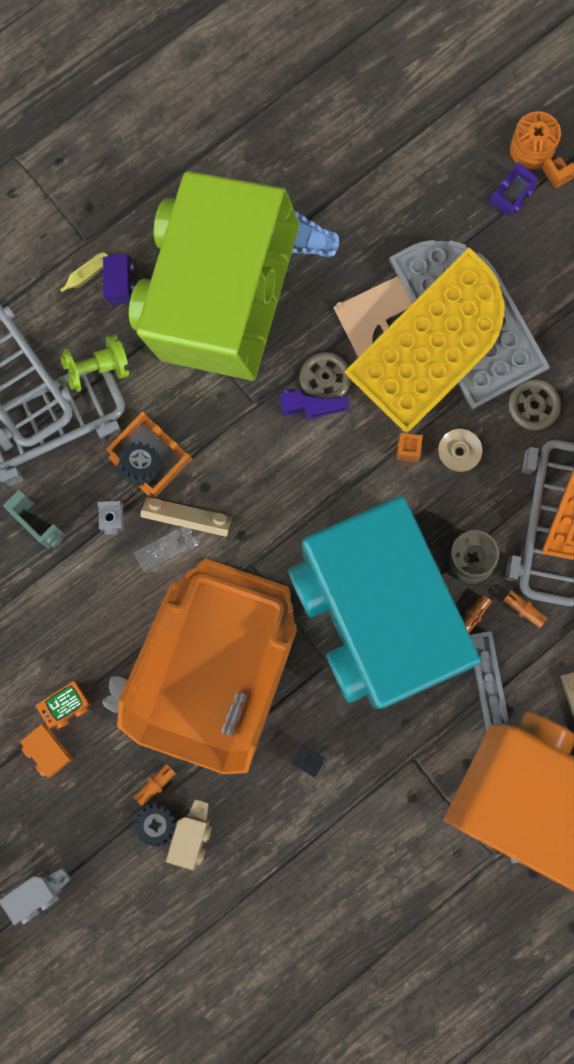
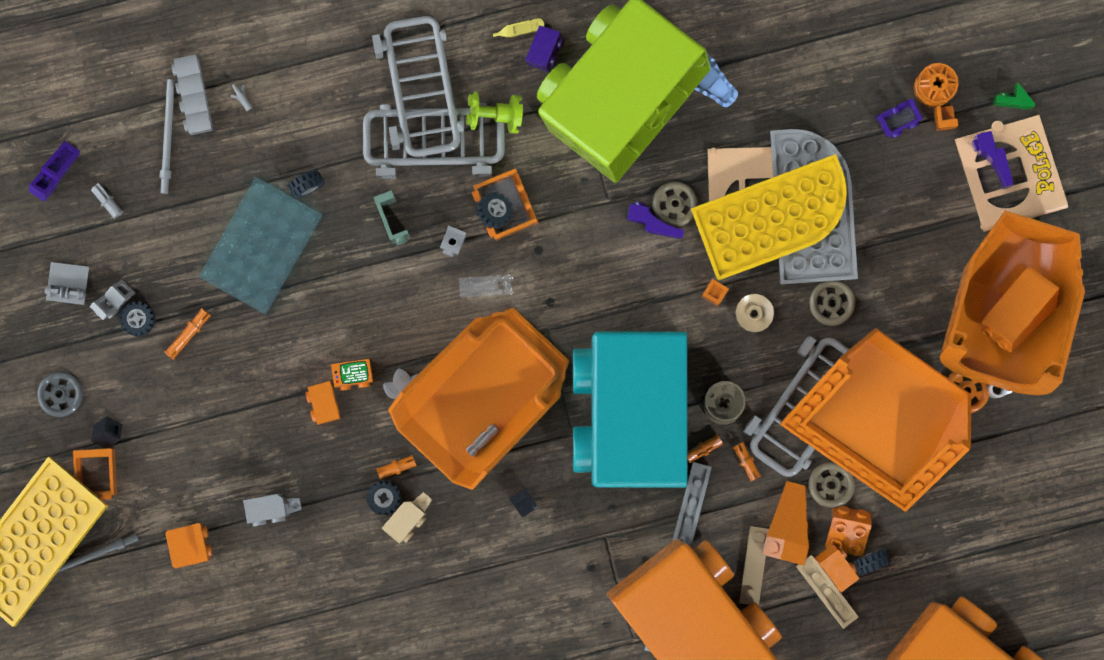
camera: 20 degrees right, 5 degrees up
tan plate [141,497,233,537] -> none

